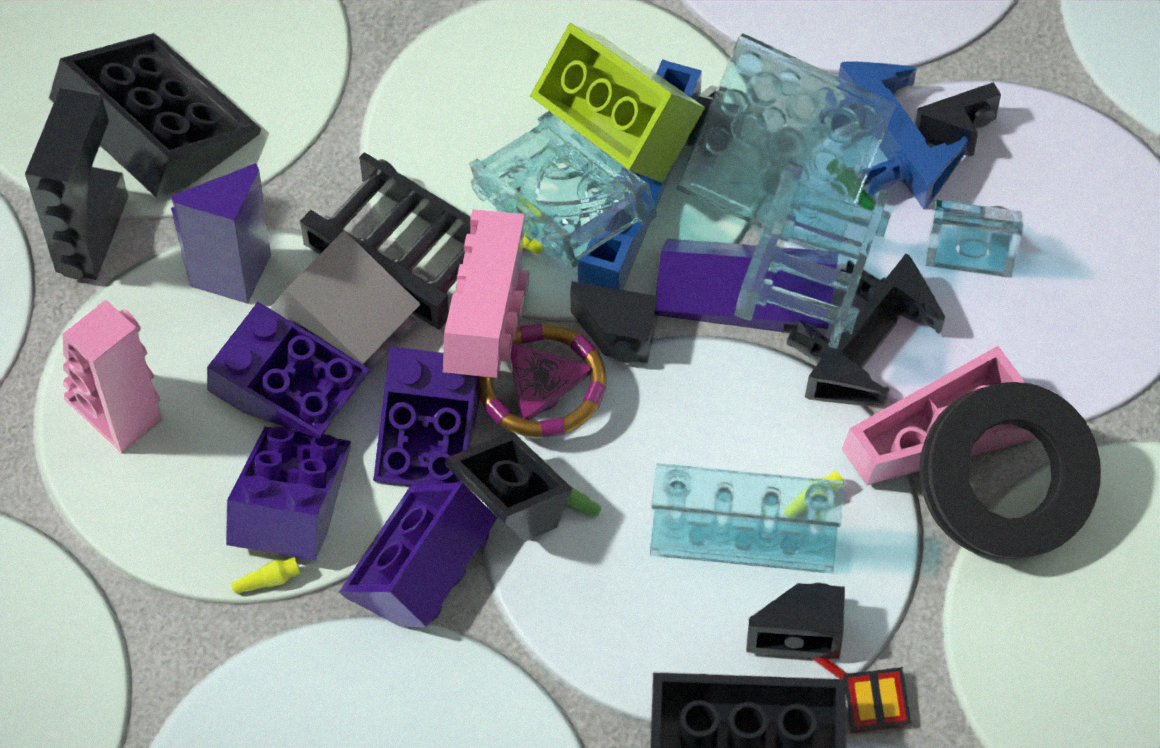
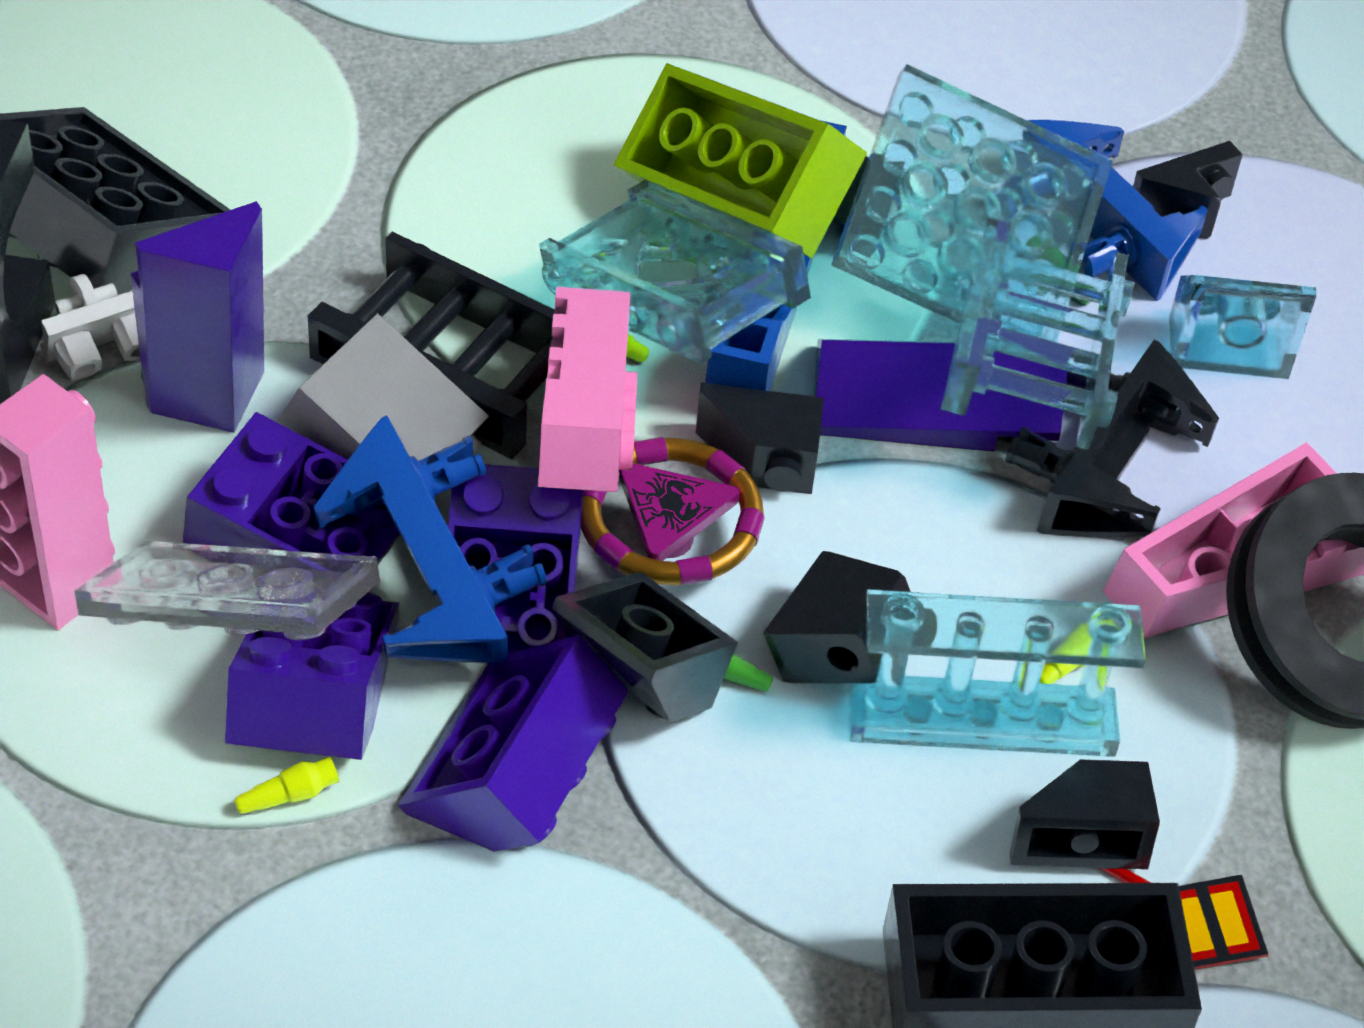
camera: 10 degrees left, 10 degrees down
none -> white hips [40,274,141,382]
none -> clear plate [74,541,380,640]
none -> blue hose [314,415,547,663]
none -> black torso [763,551,937,684]

